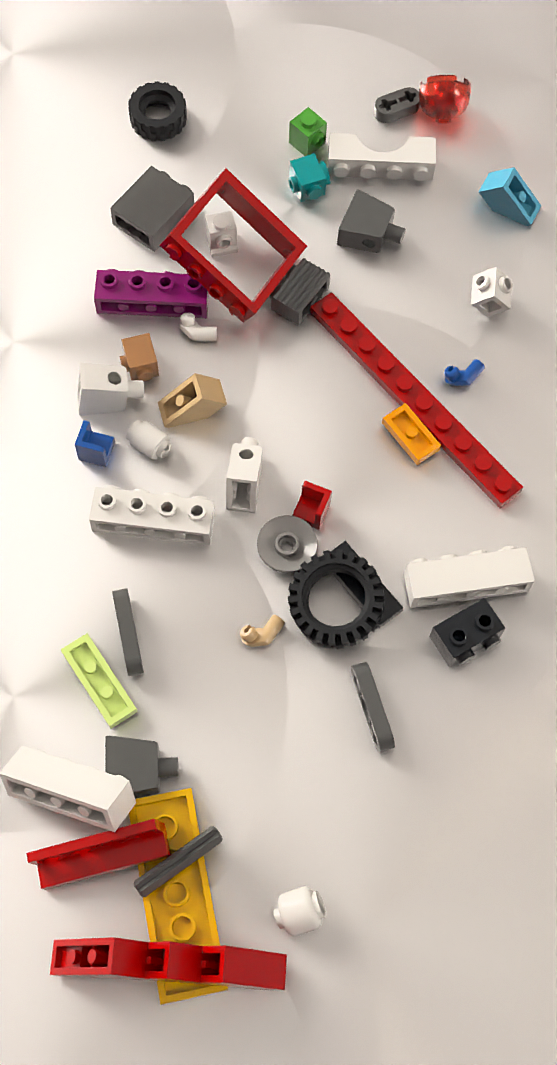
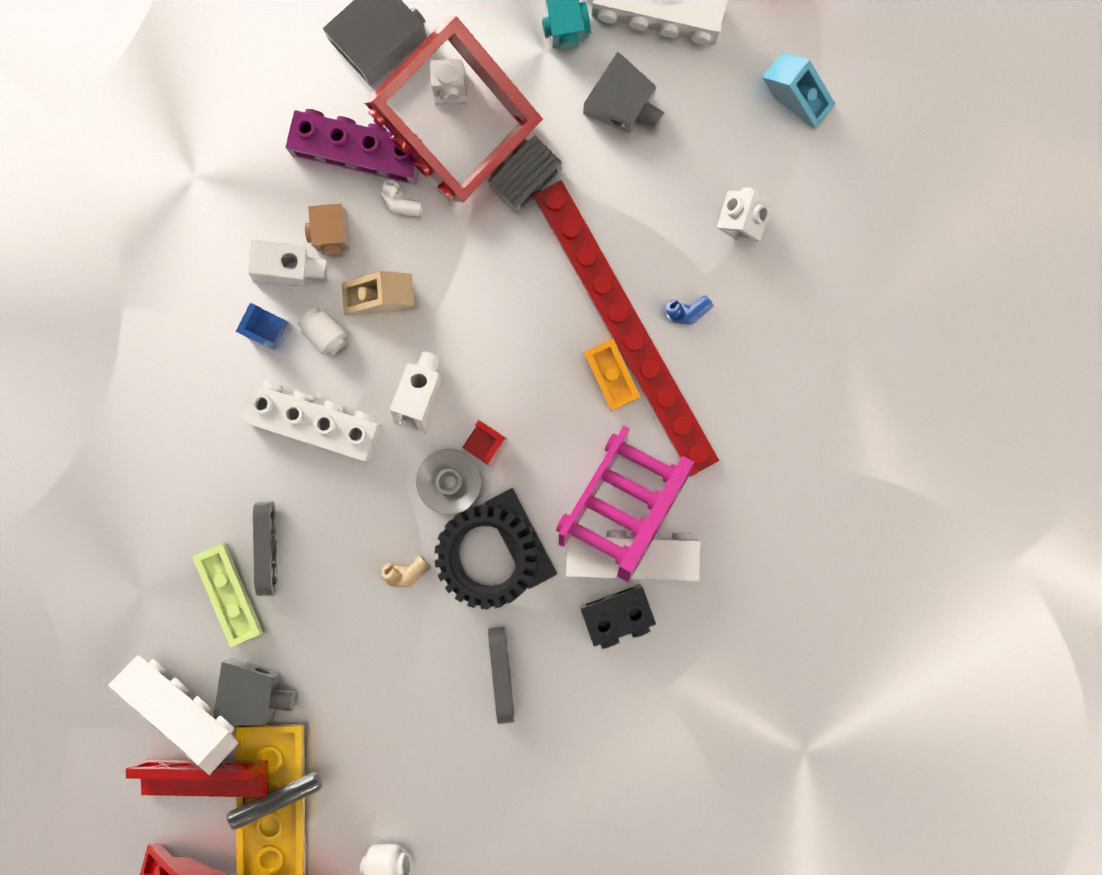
camera: 15 degrees right, 20 degrees up
none -> dark pink fence [556,426,694,583]

